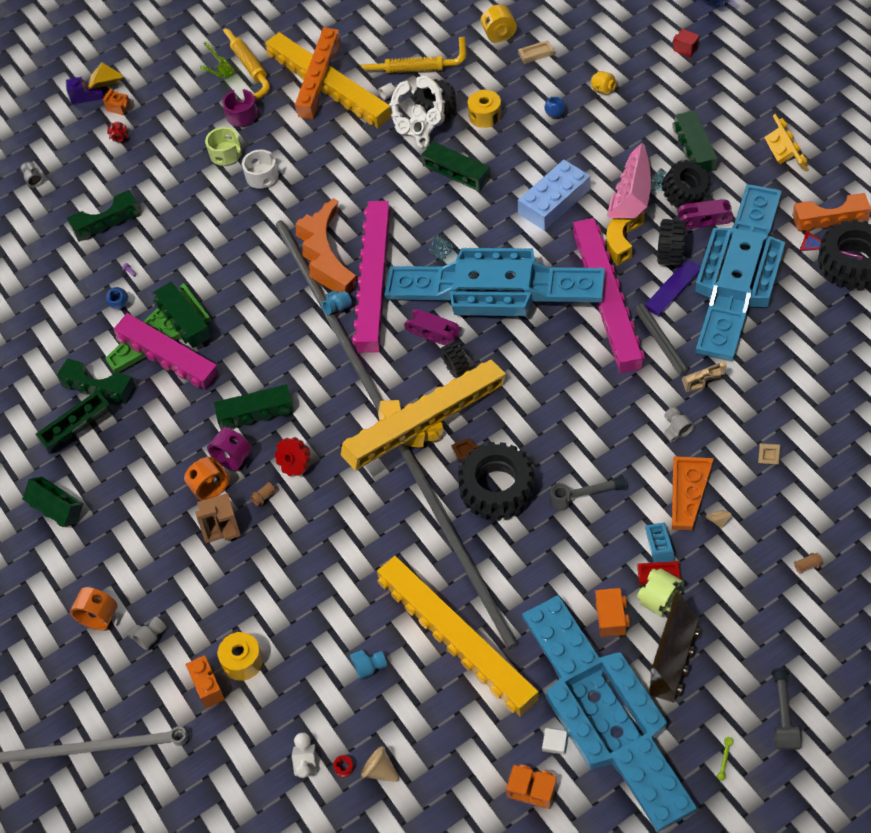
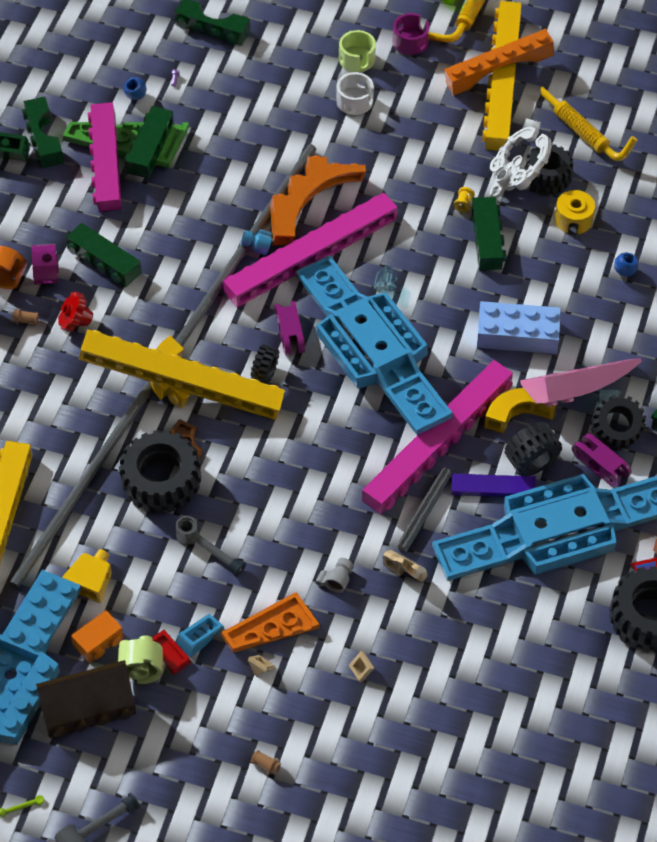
camera: 45 degrees right, 0 degrees up
none -> yellow torso [62,549,112,603]
none -> yellow bush [454,187,475,213]

